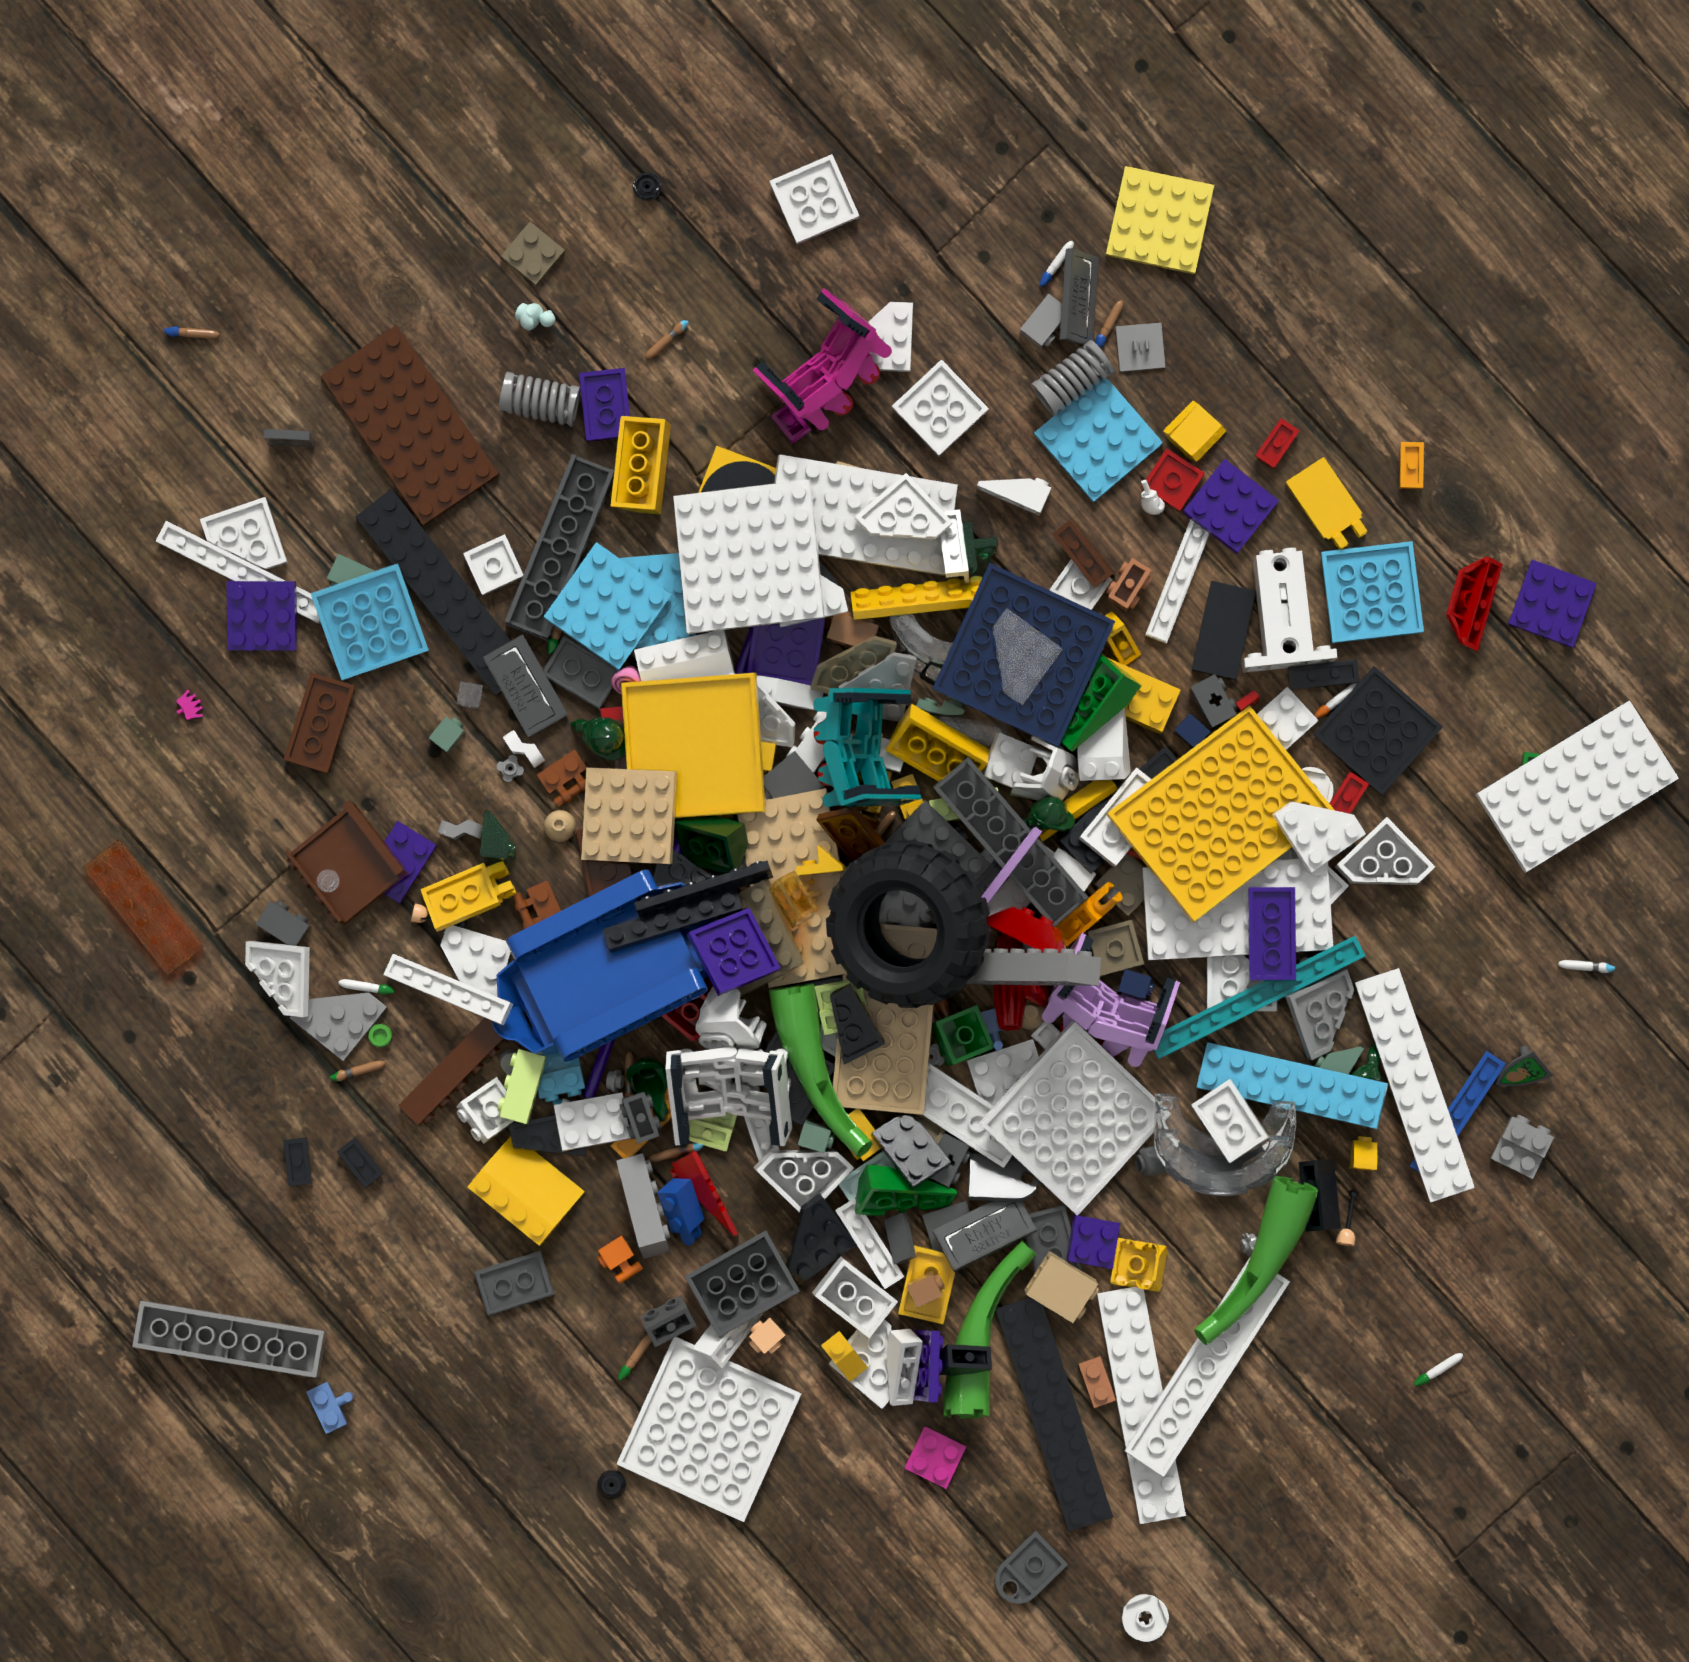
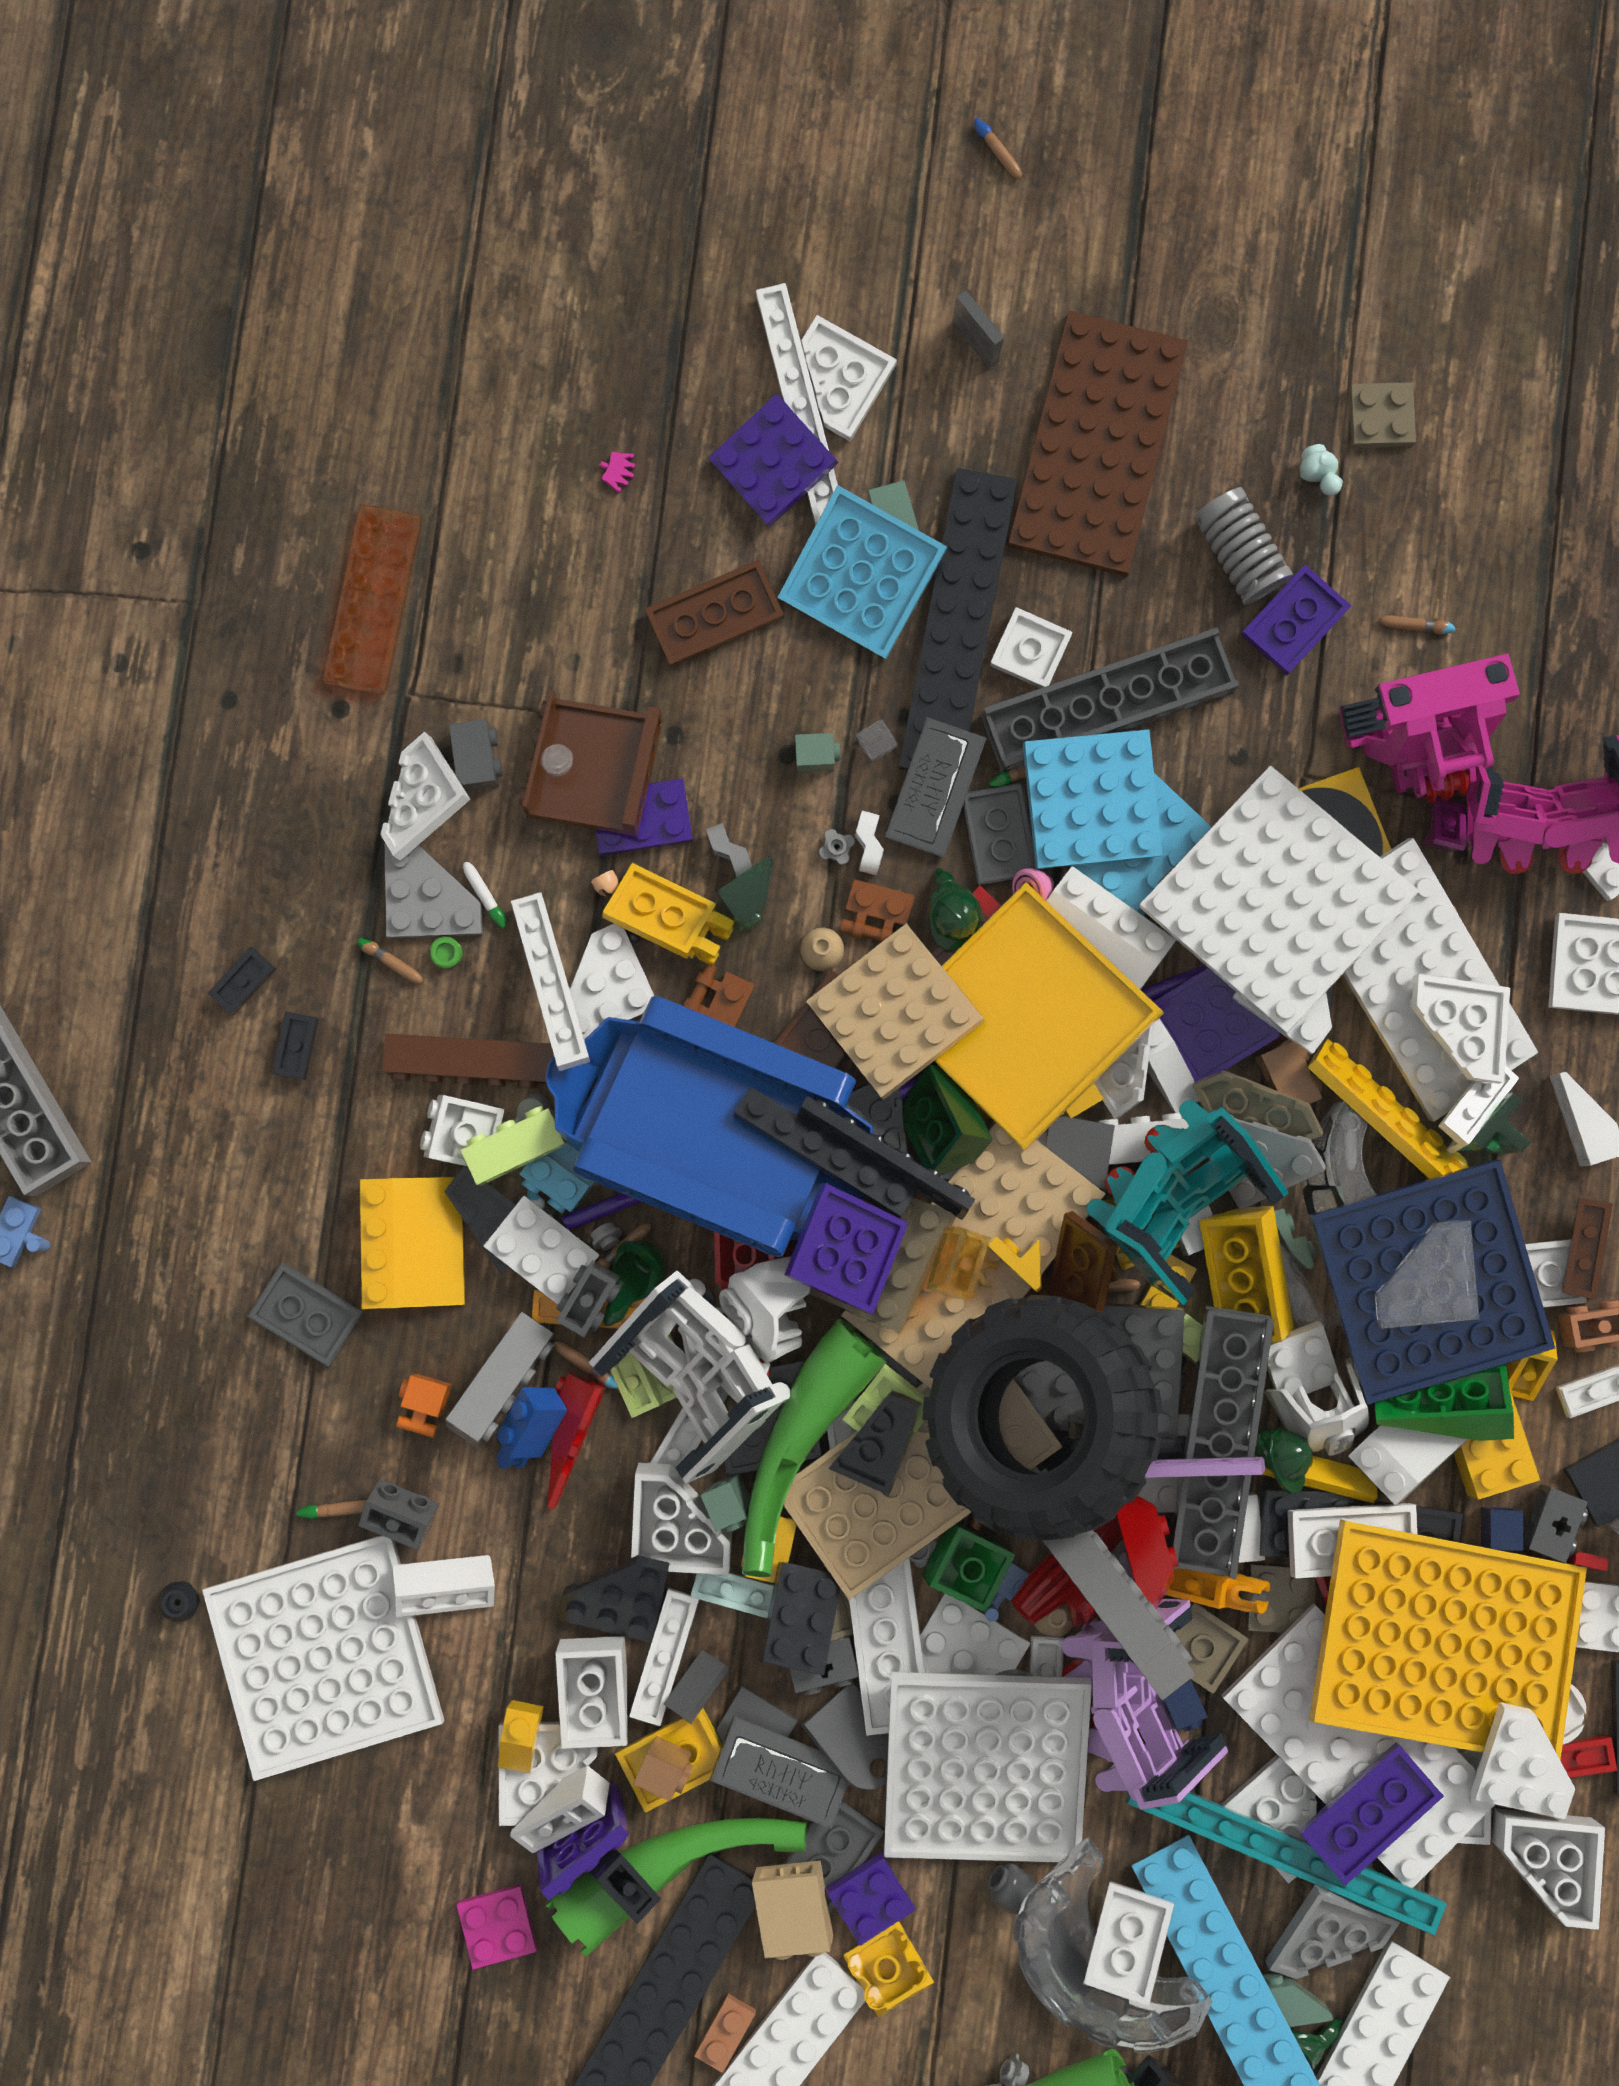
camera: 45 degrees right, 0 degrees up
yellow slope [611,416,671,514] -> none
black plate [633,173,661,201] -> none
dark grey slope [685,1231,800,1337] -> none
light nougat brick [749,1317,786,1354] -> none
green wedge [855,1165,957,1216] -> none
none -> dark pink container [1338,653,1520,804]

